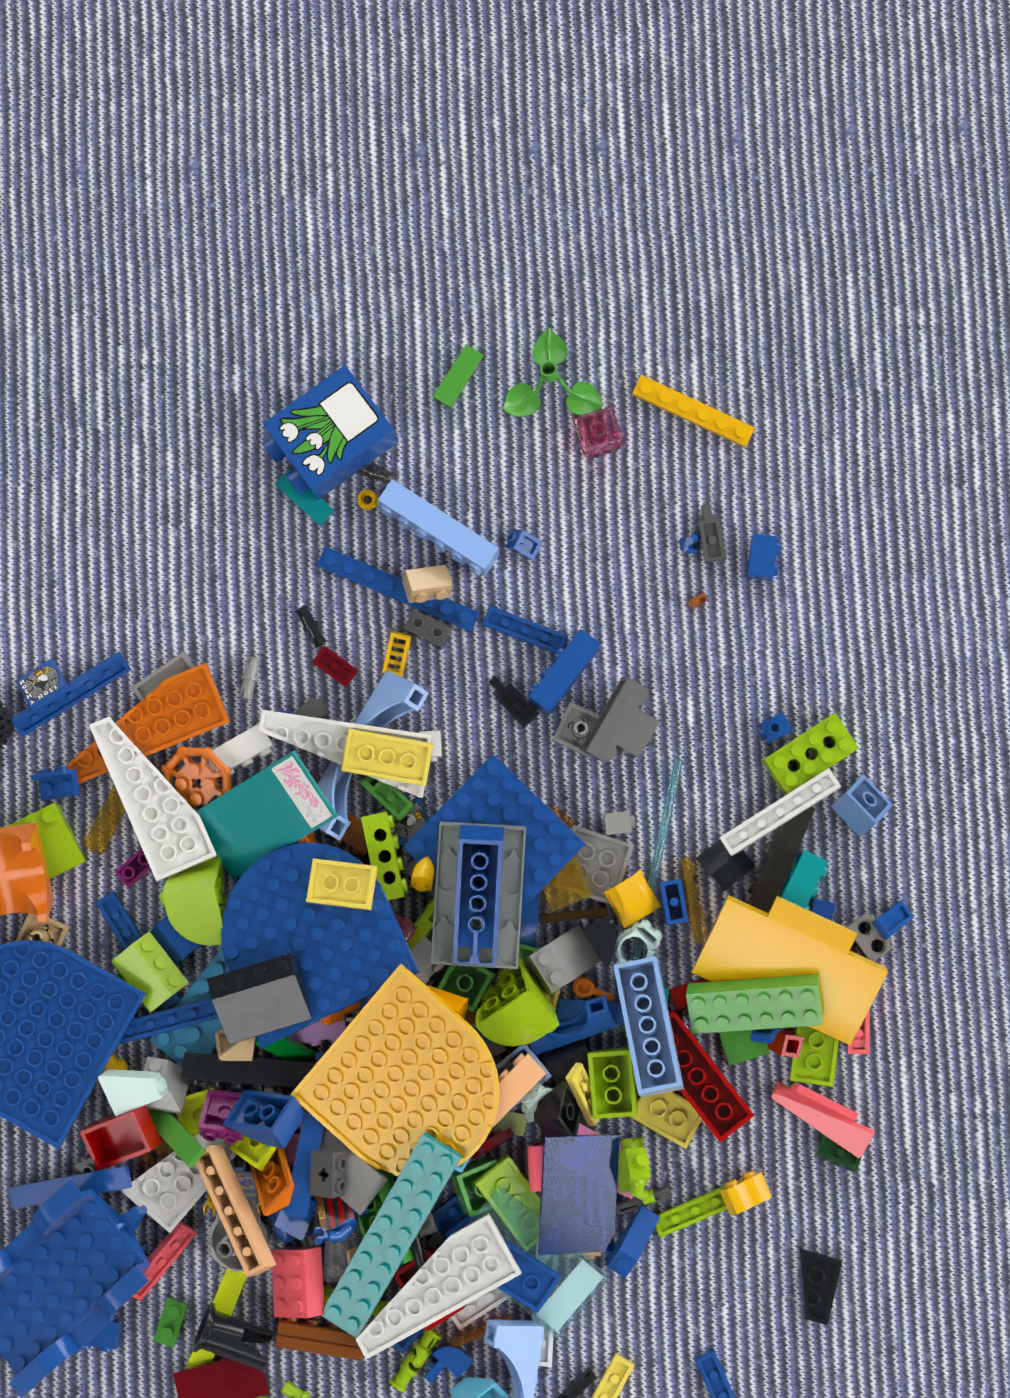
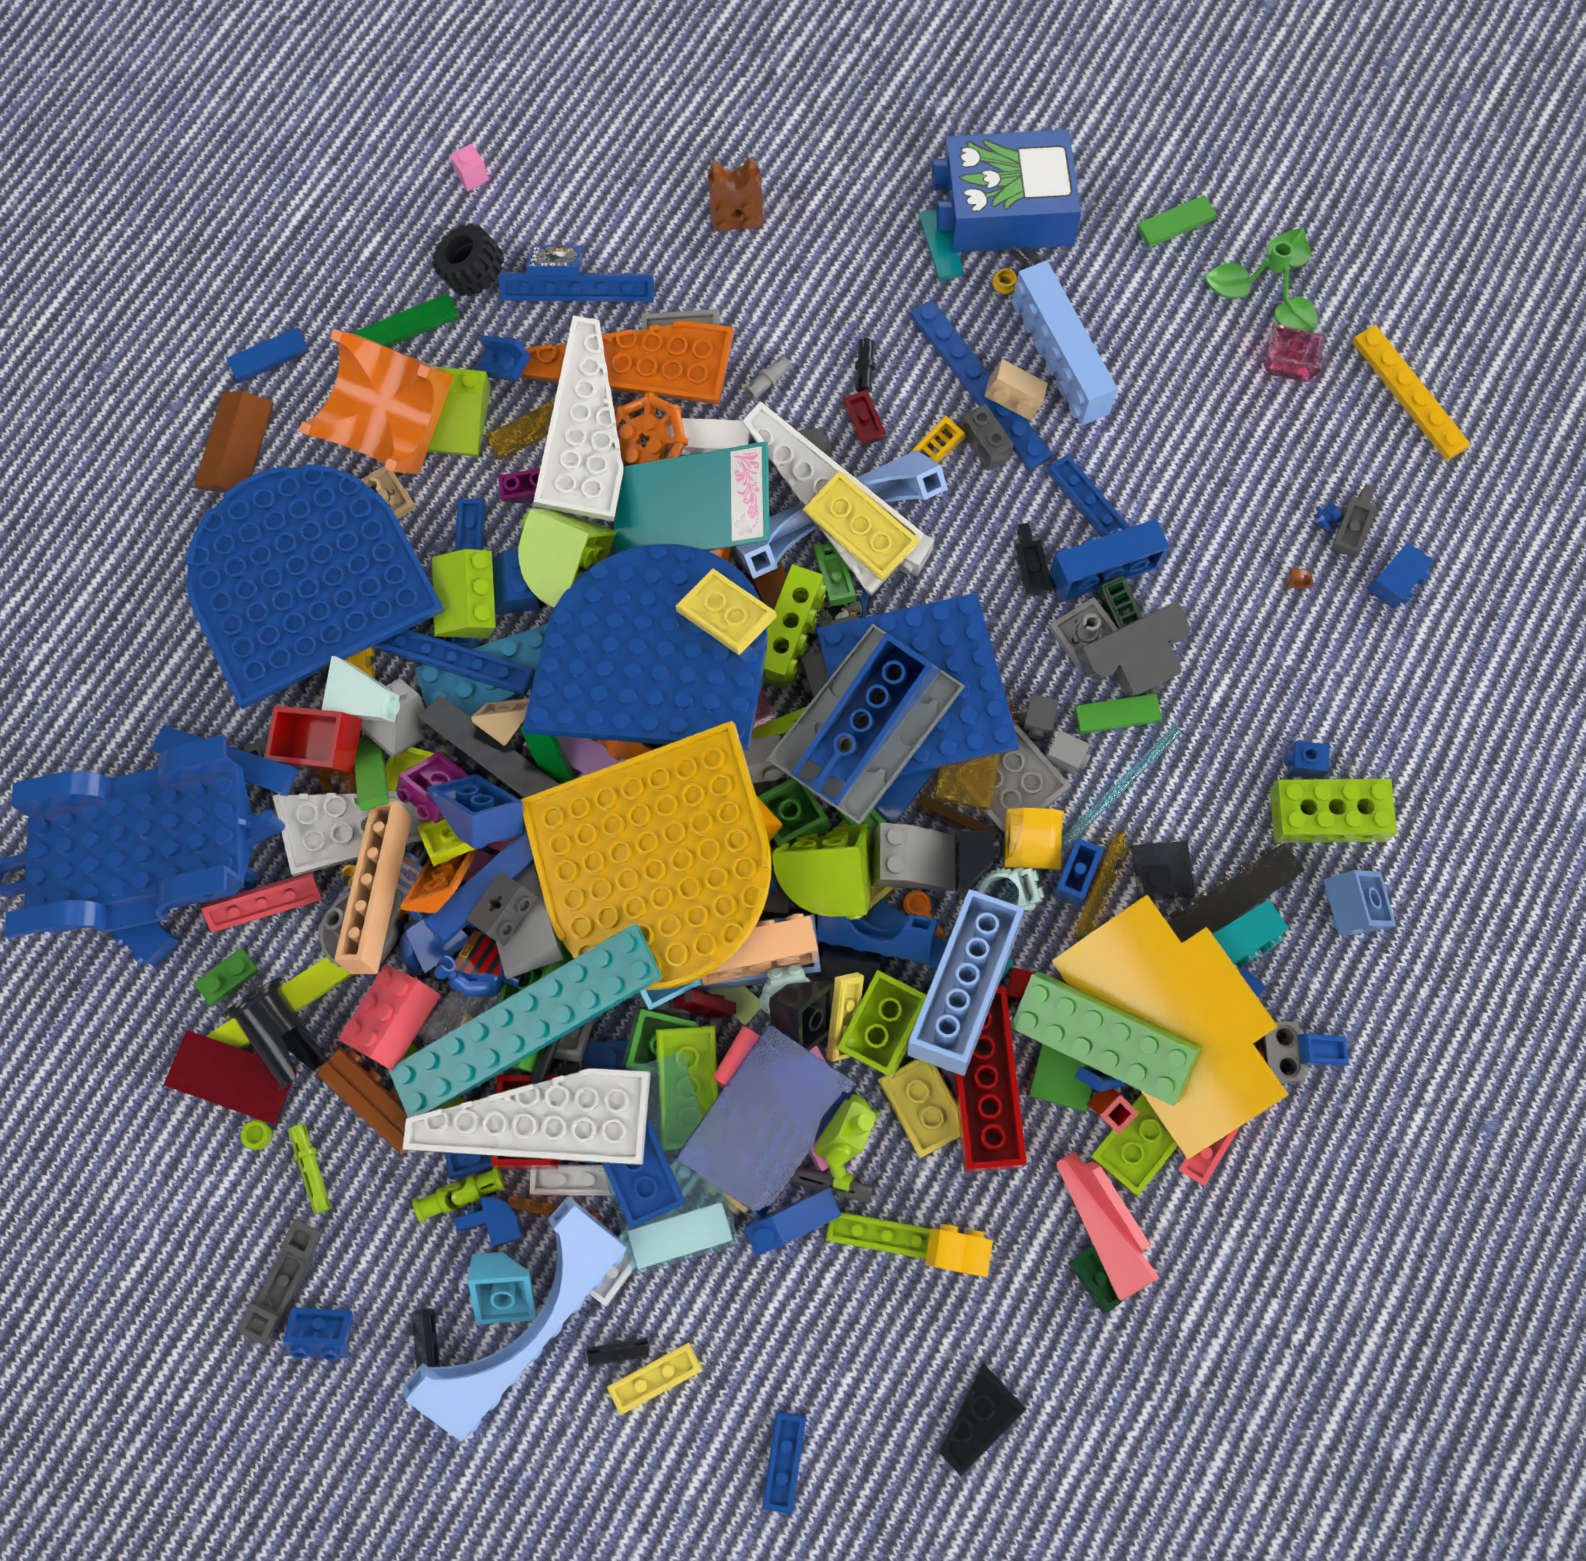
camera: 30 degrees right, 10 degrees down
slope [207,953,313,1044] -> none
yellow plate [410,856,435,892] -> none
bracket [506,529,543,561] -> none
white plate [719,768,841,856] -> none
none -> dark orange brick [707,157,763,232]
none -> dark grey brick [1019,694,1059,740]
none -> bright green tile [1074,694,1162,734]
none -> dark green slope [1097,576,1143,629]

